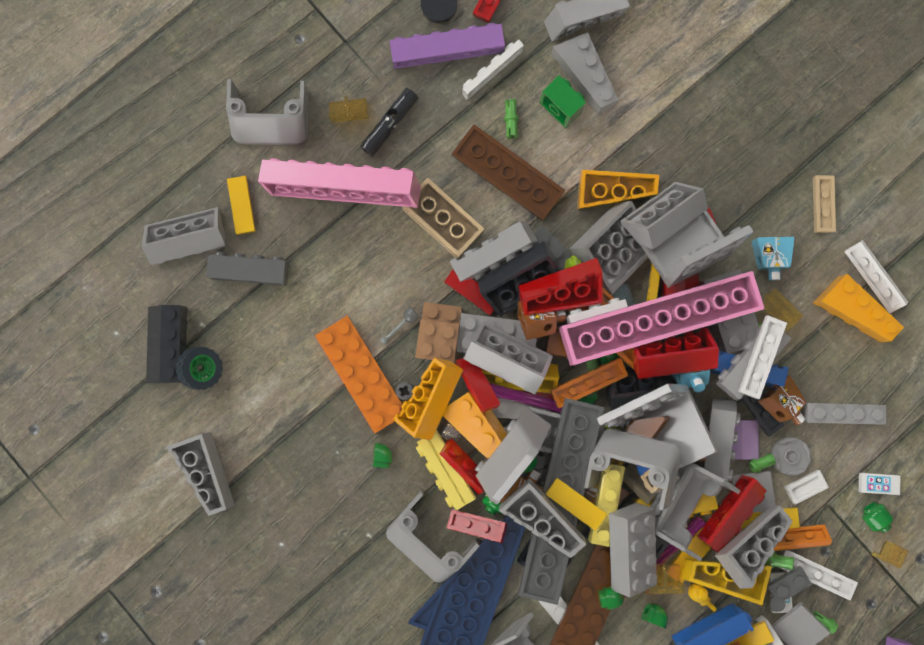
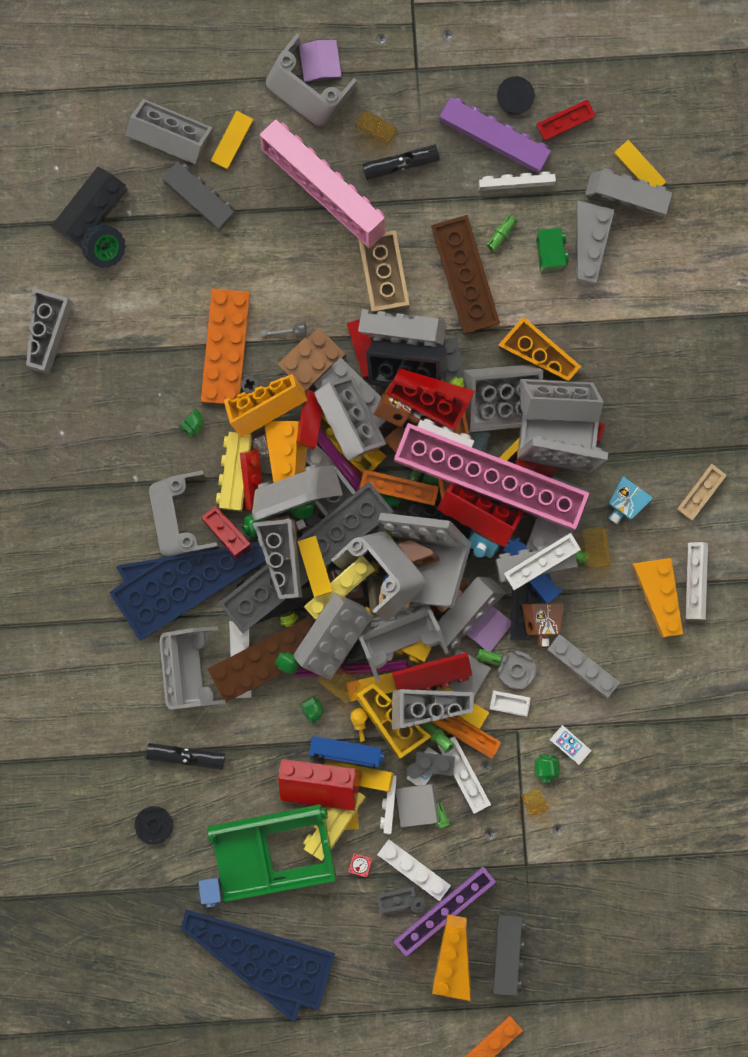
camera: 35 degrees right, 0 degrees up
none -> lime plate [279,611,298,627]
none -> lavender slope [299,40,342,83]

